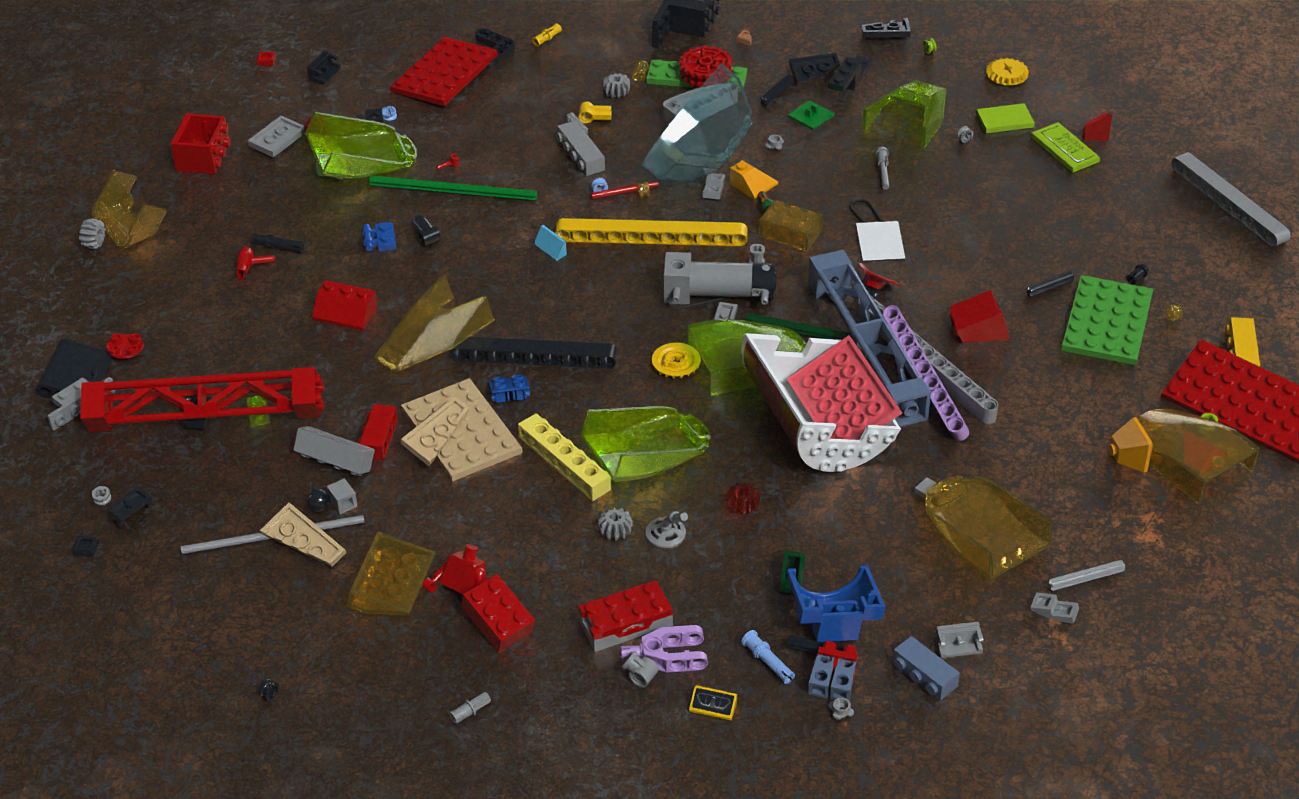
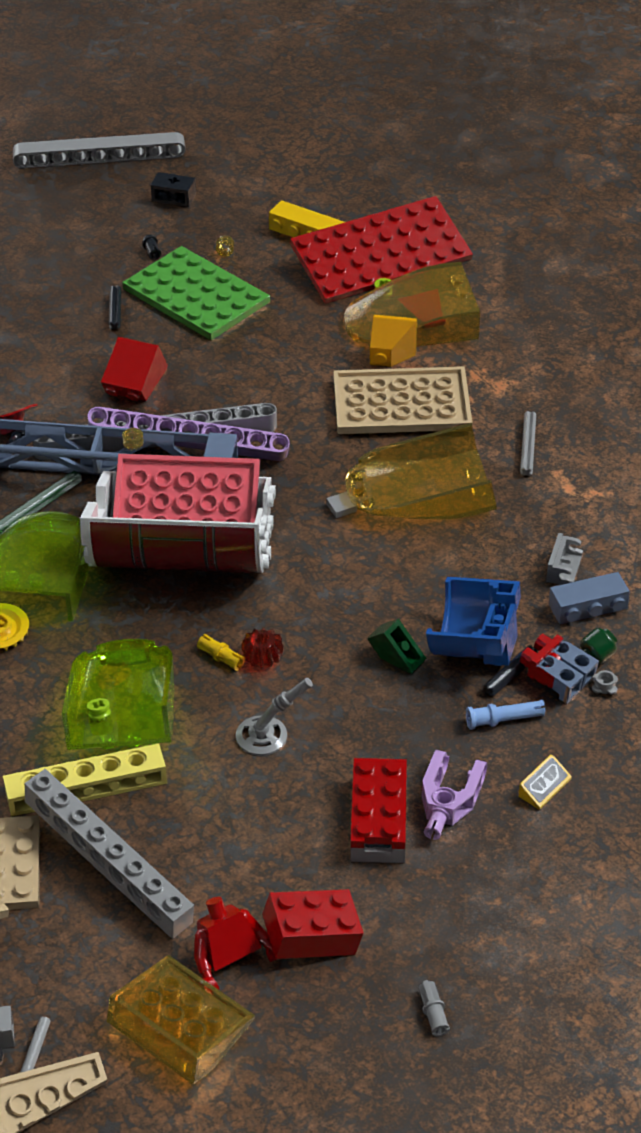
camera: 65 degrees left, 0 degrees up
light grey gear [598,507,633,541] -> none
light grey piece [621,651,659,688] -> none
light grey slope [1030,593,1079,624] -> none
none -> light grey brick [24,769,194,939]
none -> lime bush [87,698,111,721]
none -> clear yellow bush [122,428,144,450]
none -> black brick [150,172,197,207]
none -> yellow pin [197,634,245,671]
none -> tan plate [334,366,472,434]
none -> dark green head [580,628,618,665]

